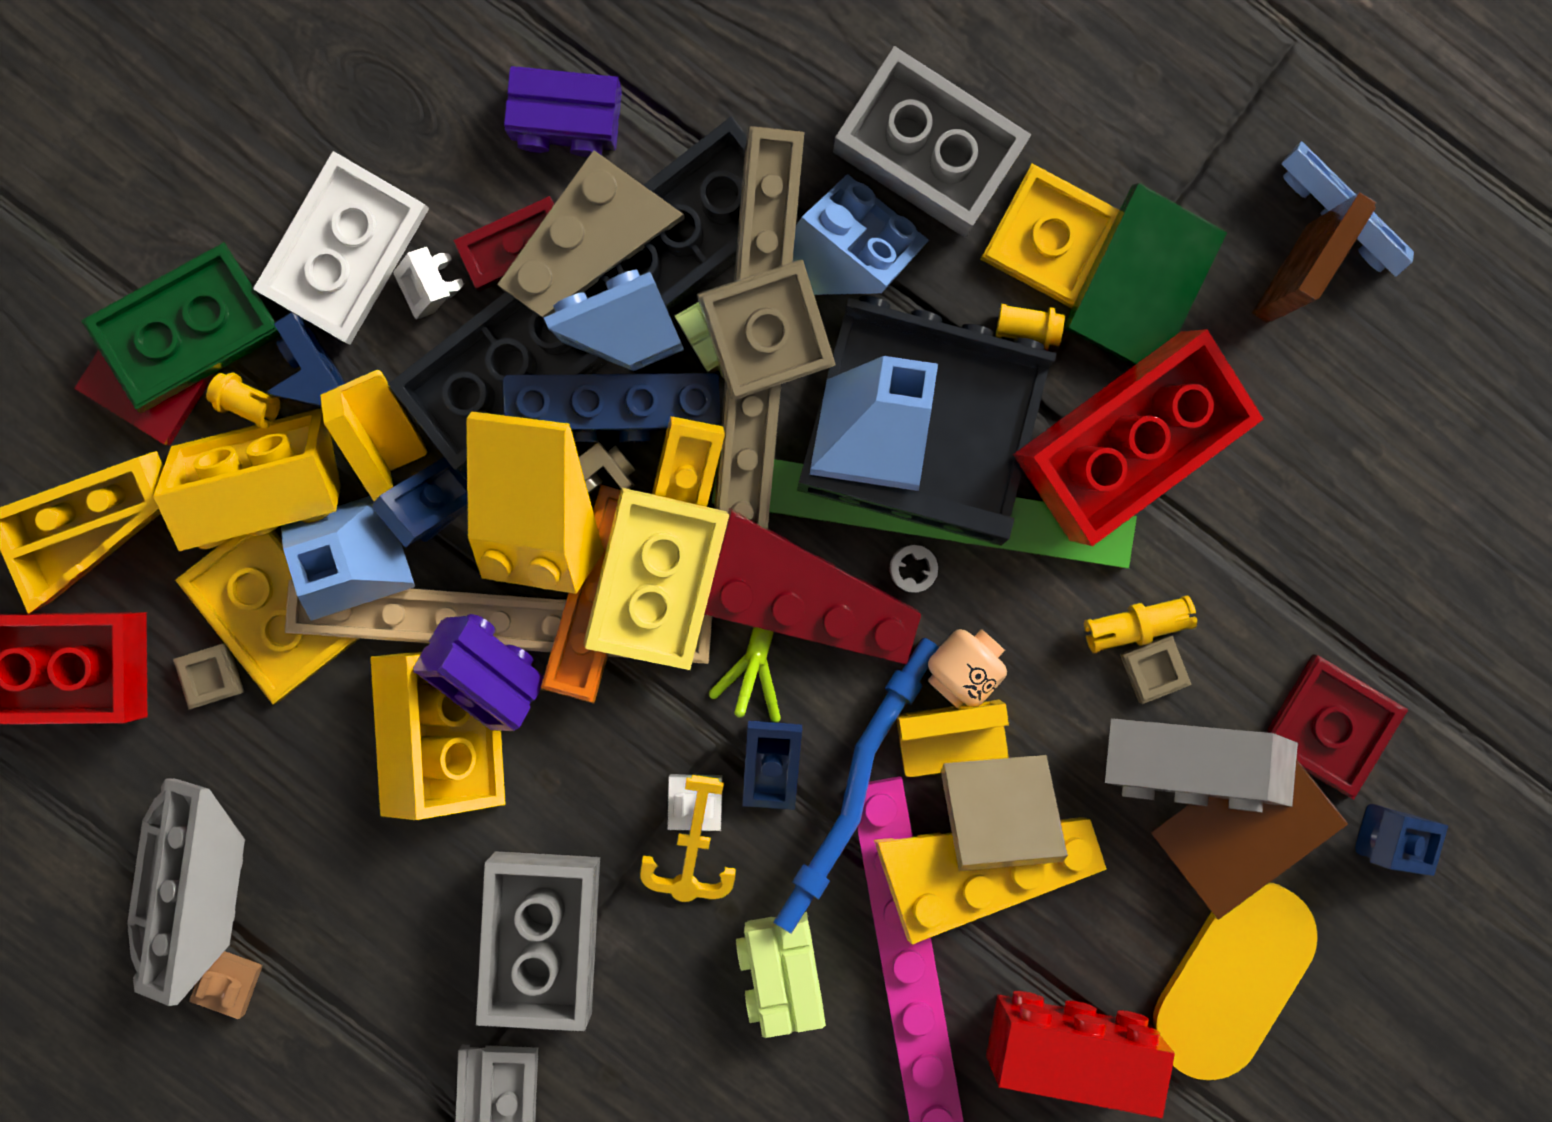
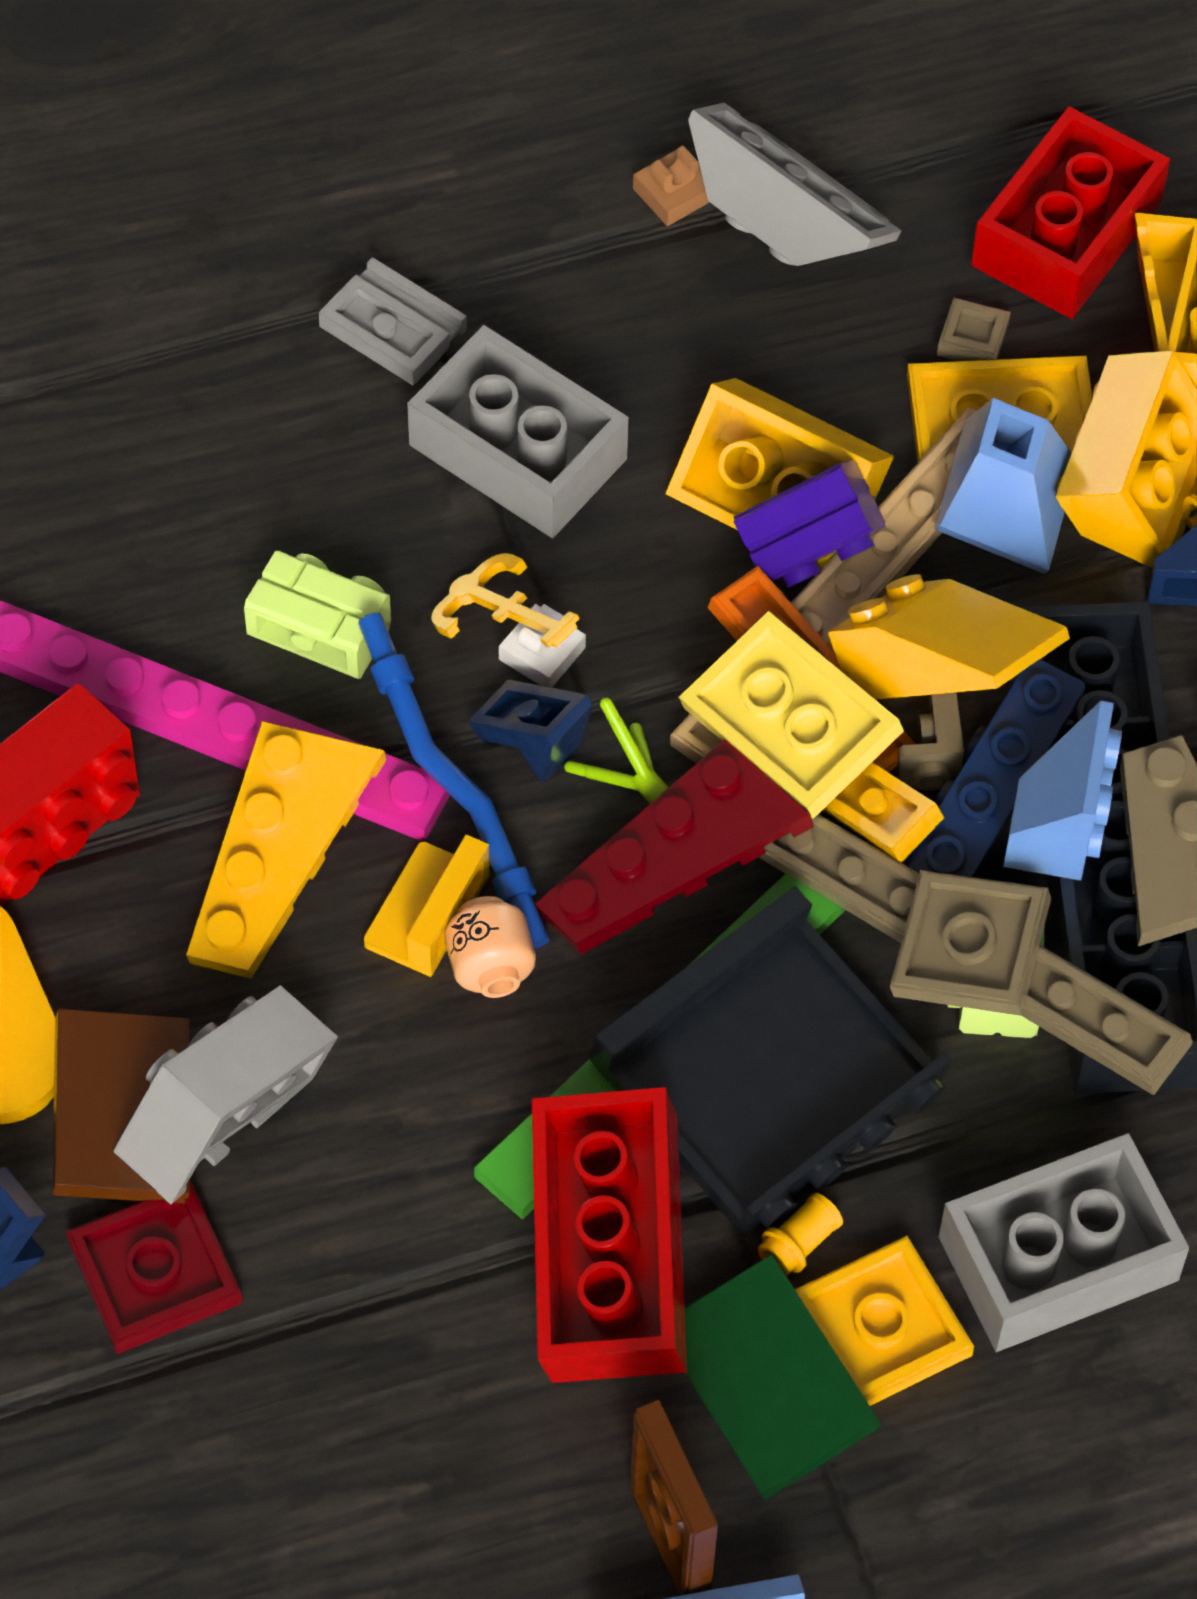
camera: 120 degrees right, 30 degrees down
yellow panel [320,370,427,502] -> none
dark blue slope [371,457,468,548] -> none
medium blue slope [792,174,929,295] -> none
medium blue slope [810,356,938,491] -> none
light grey bush [889,545,938,592] -> none
tile [941,755,1068,871] -> none
yellow pin [1084,596,1197,653] -> none
dark tan tile [1120,635,1192,704] -> none

